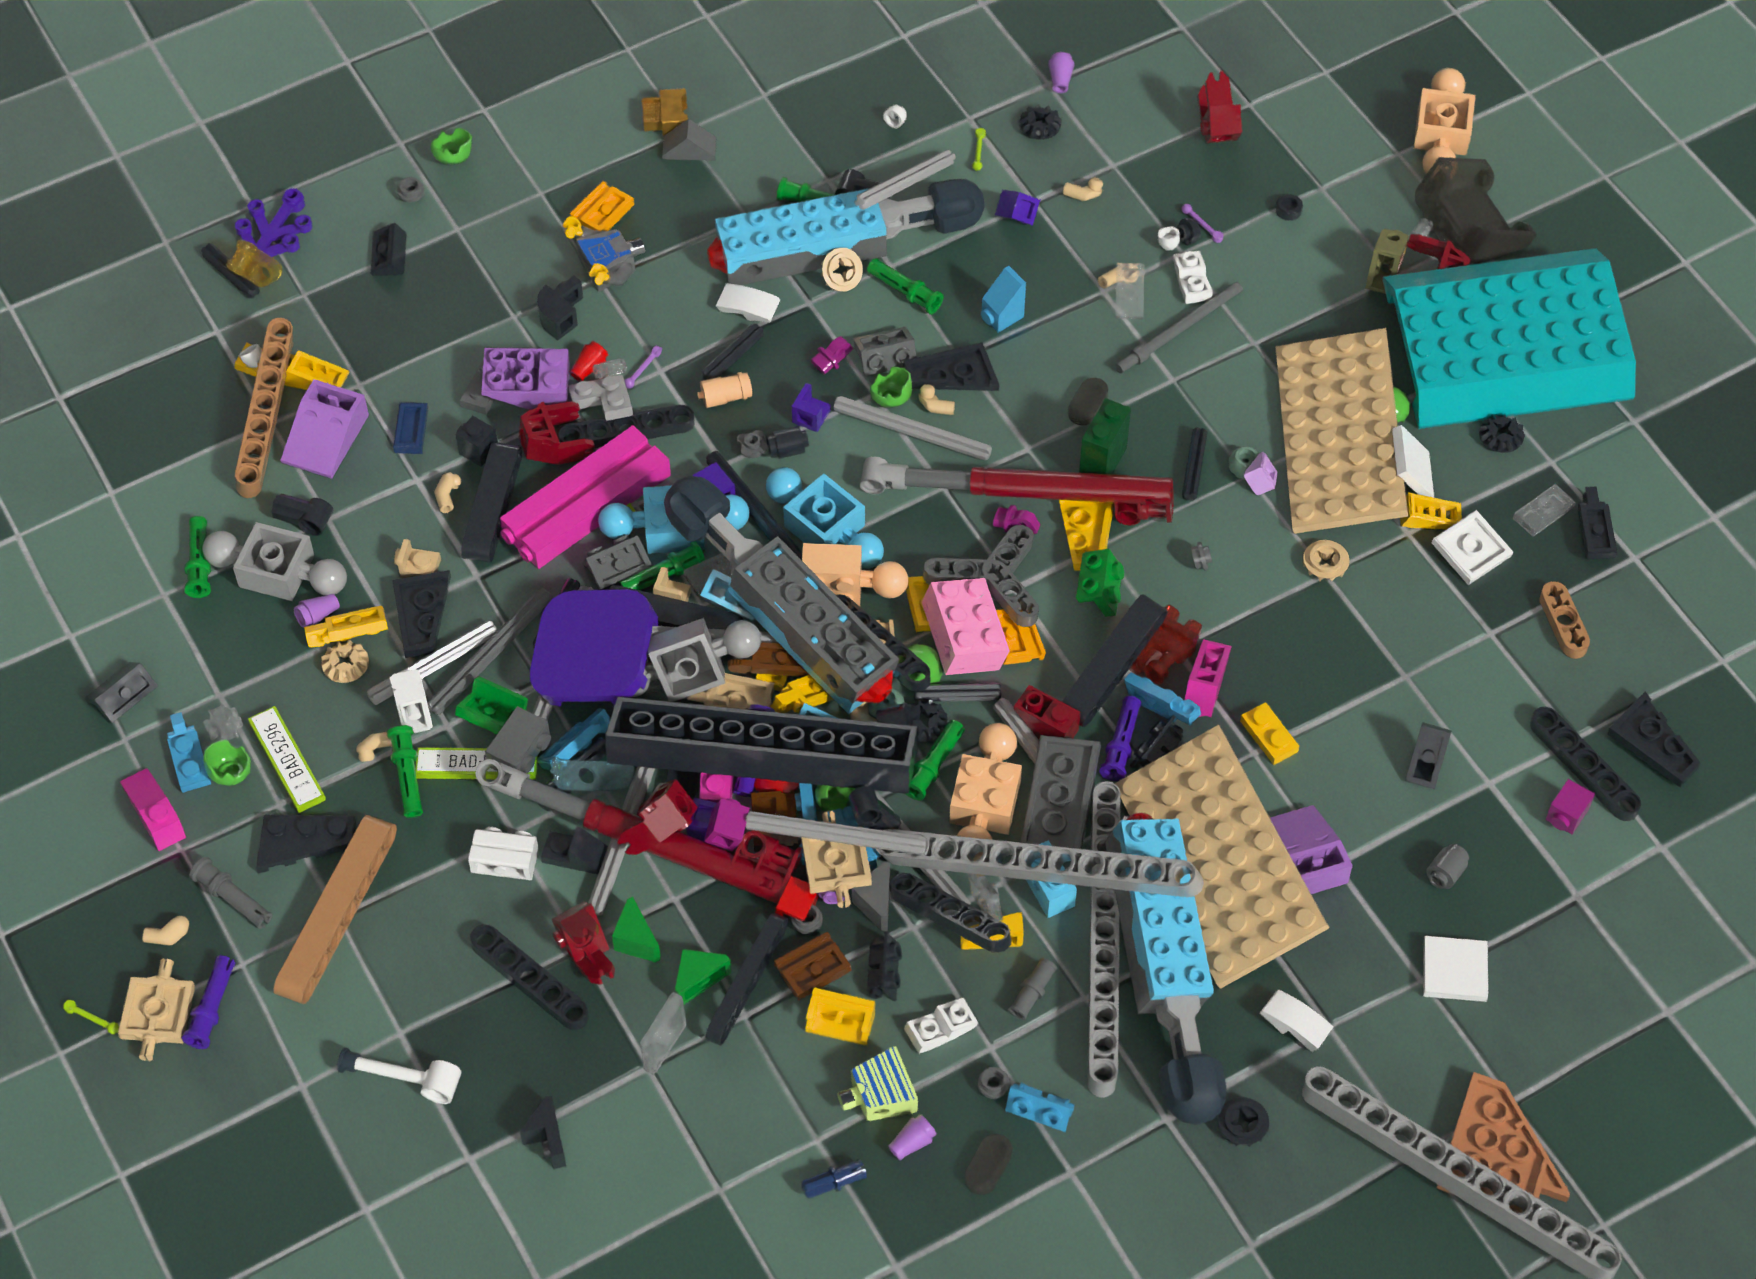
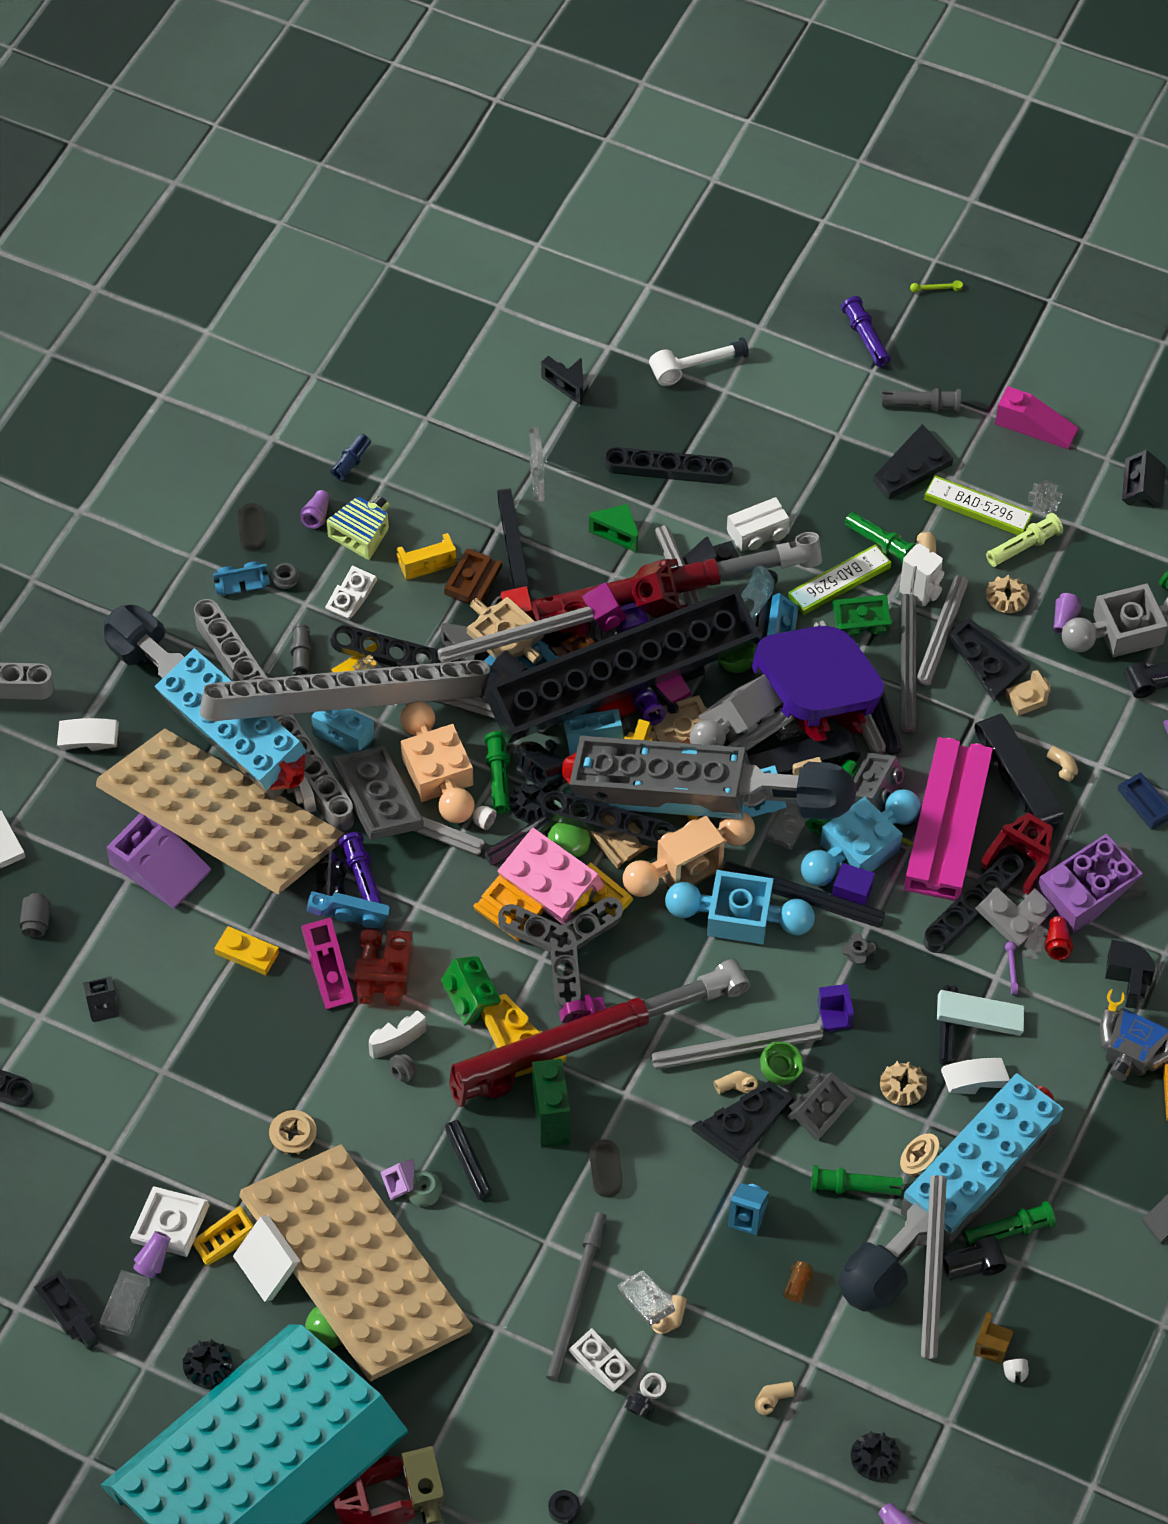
camera: 145 degrees right, 0 degrees up
tan plate [118,959,195,1061] -> none
tan arm [143,916,189,946] -> none
dark azure hinge [167,712,211,793] -> none
bright green hair [203,740,251,786] -> none
medium nougat beam [274,815,397,1004] -> none
yellow hinge [304,605,388,648] -> none
black brick [455,416,498,467] -> none
dark grey brick [485,706,551,773] -> none
dark red piece [552,901,615,985] -> none
green slope [675,949,731,1007] -> none
light nougat piece [697,372,752,408] -> none
black brick [766,426,809,459] -> none
magenta piece [810,336,853,375] -> none
black hinge [867,931,902,1001] -> none
lime hinge [972,128,986,171] -> none
dark purple panel [995,189,1040,225] -> none
dark red slope [1014,685,1081,739] -> none
black beam [1062,594,1168,727] -> none
medium lavender hinge [1182,204,1223,243] -> none
black gear [1218,1097,1269,1147] -> none
medium nougat beam [1540,582,1590,659] -> none
none -> medium lavender cone [133,1231,171,1278]
none -> white slope [368,1010,427,1059]
none -> white hinge [473,806,497,830]
none -> clear orange pin [783,1261,813,1303]
none -> tan gear [880,1061,927,1106]
none -> light aqua tile [937,990,1024,1036]
none -> pearl gold panel [973,1312,1013,1365]
none -> yellowish green pin [986,513,1063,567]

